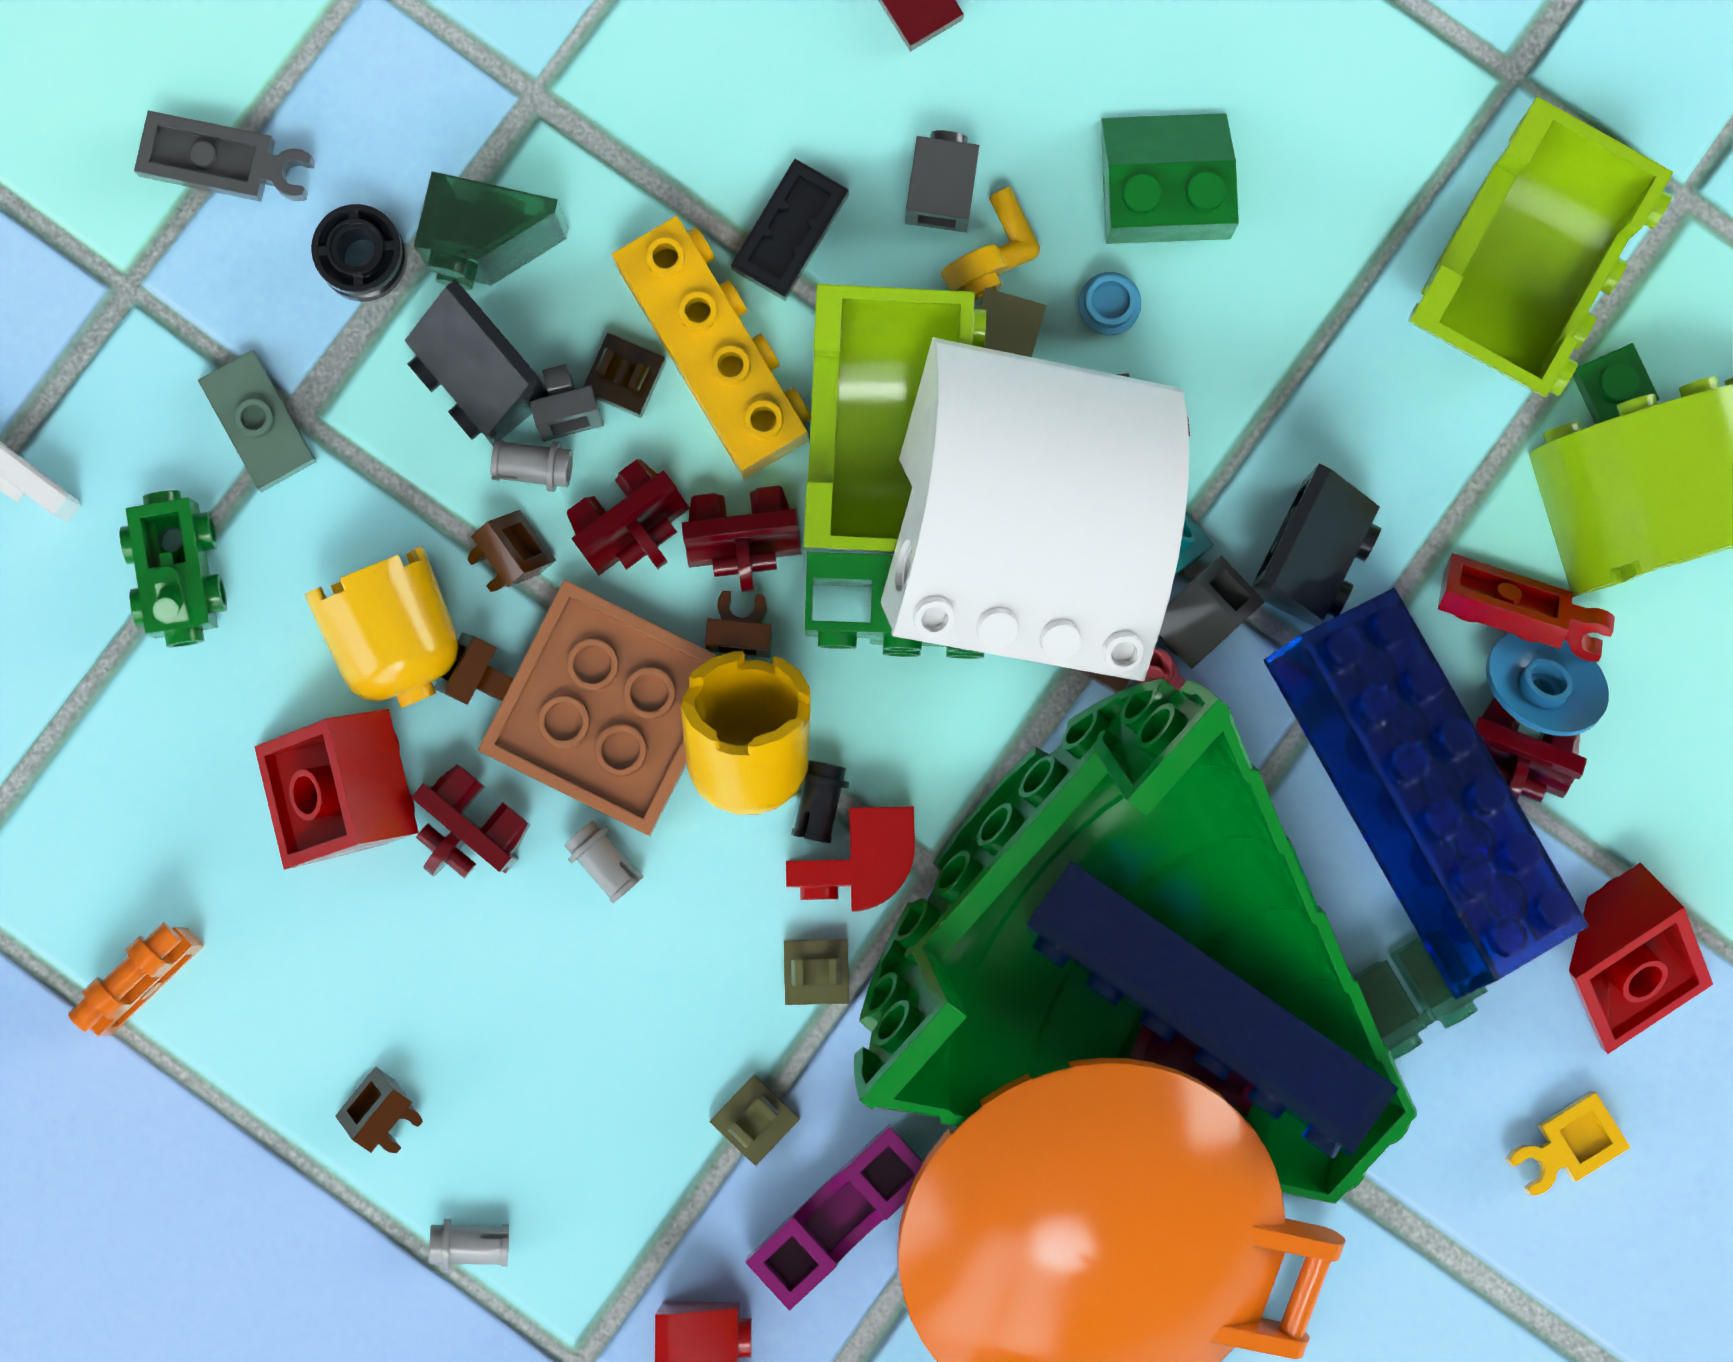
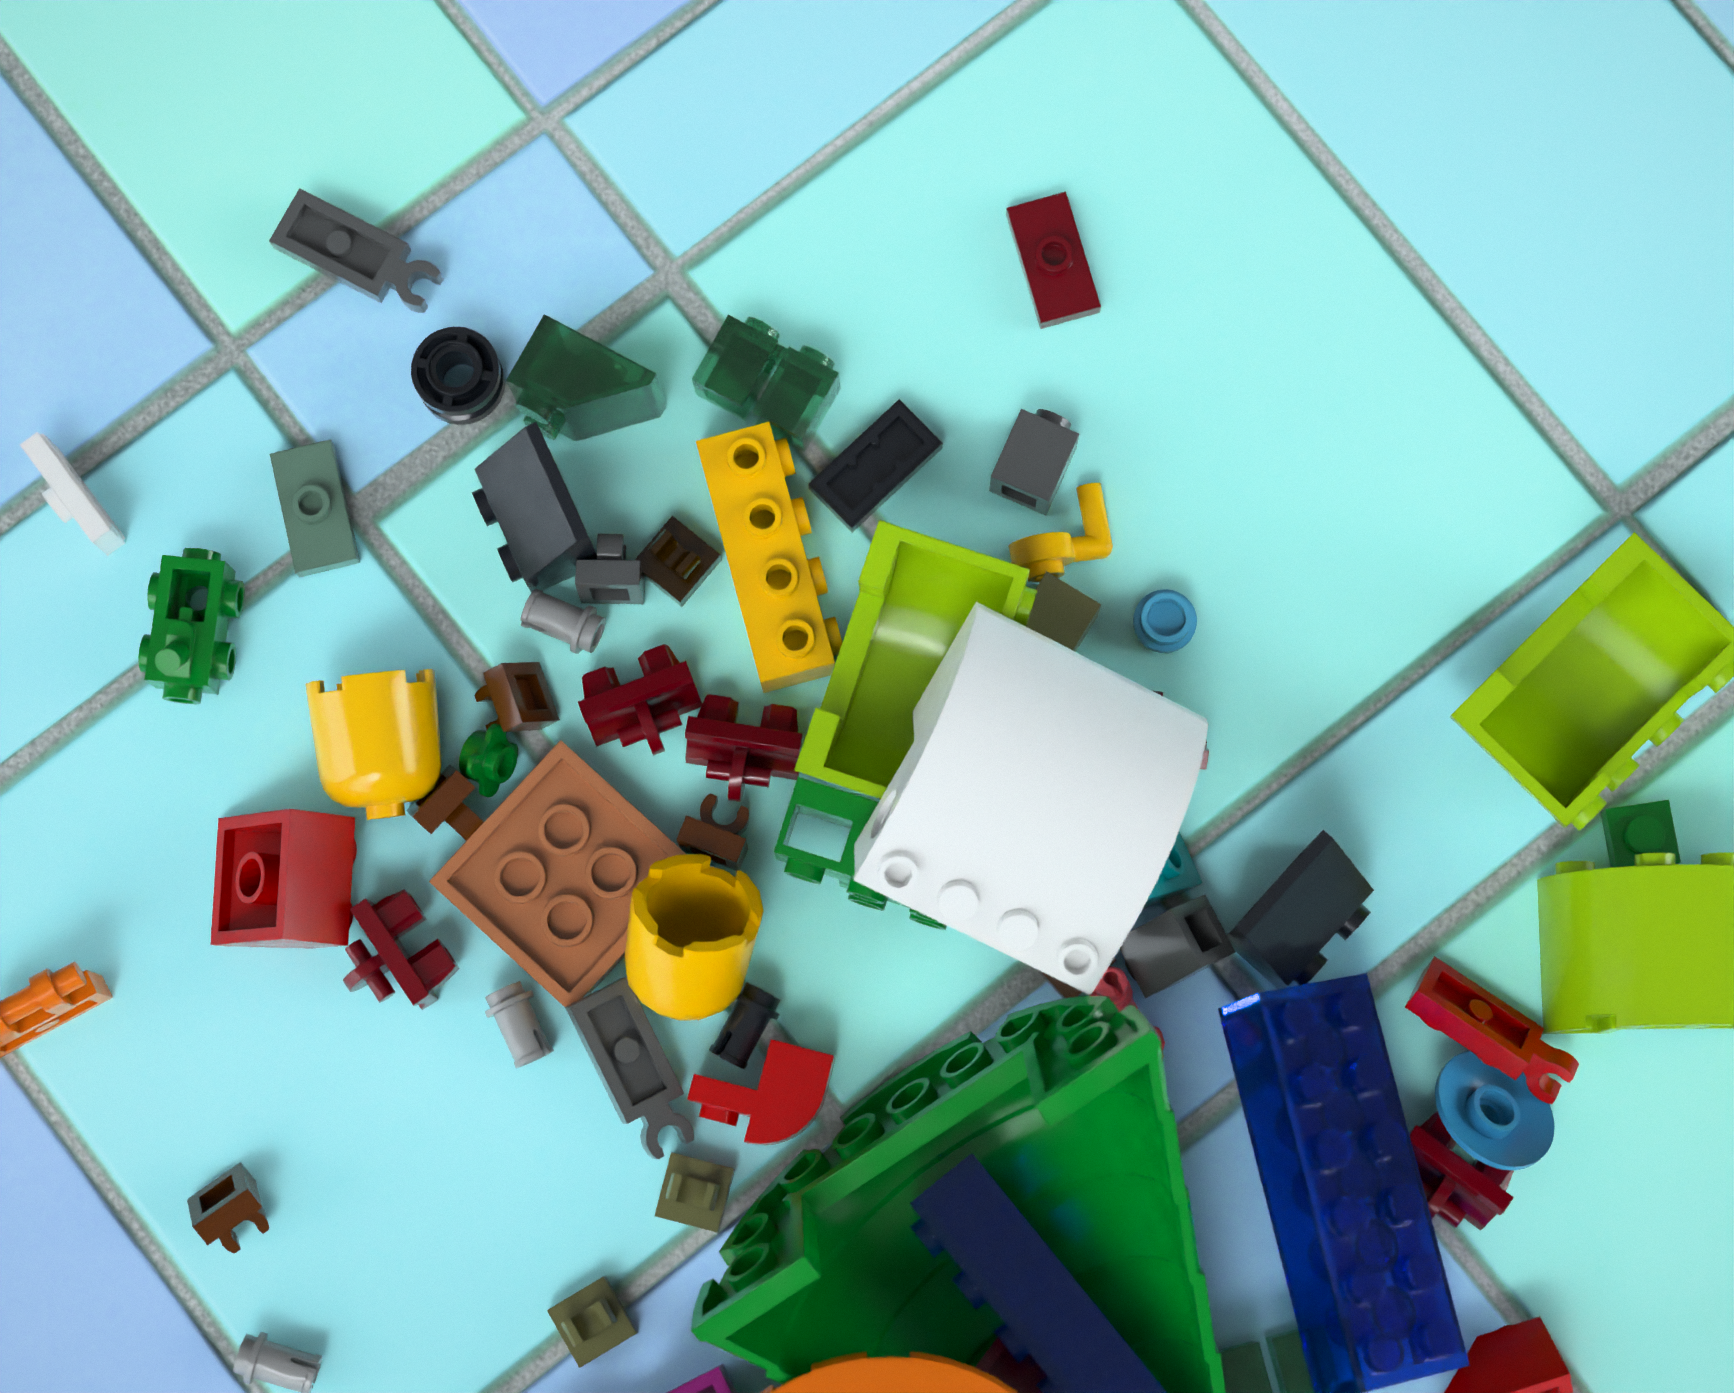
camera: 20 degrees right, 5 degrees down
green slope [1100,113,1239,244] -> none
none -> green plate [459,723,518,798]
none -> dark grey plate [565,977,694,1159]
none -> clear green piece [691,315,841,452]

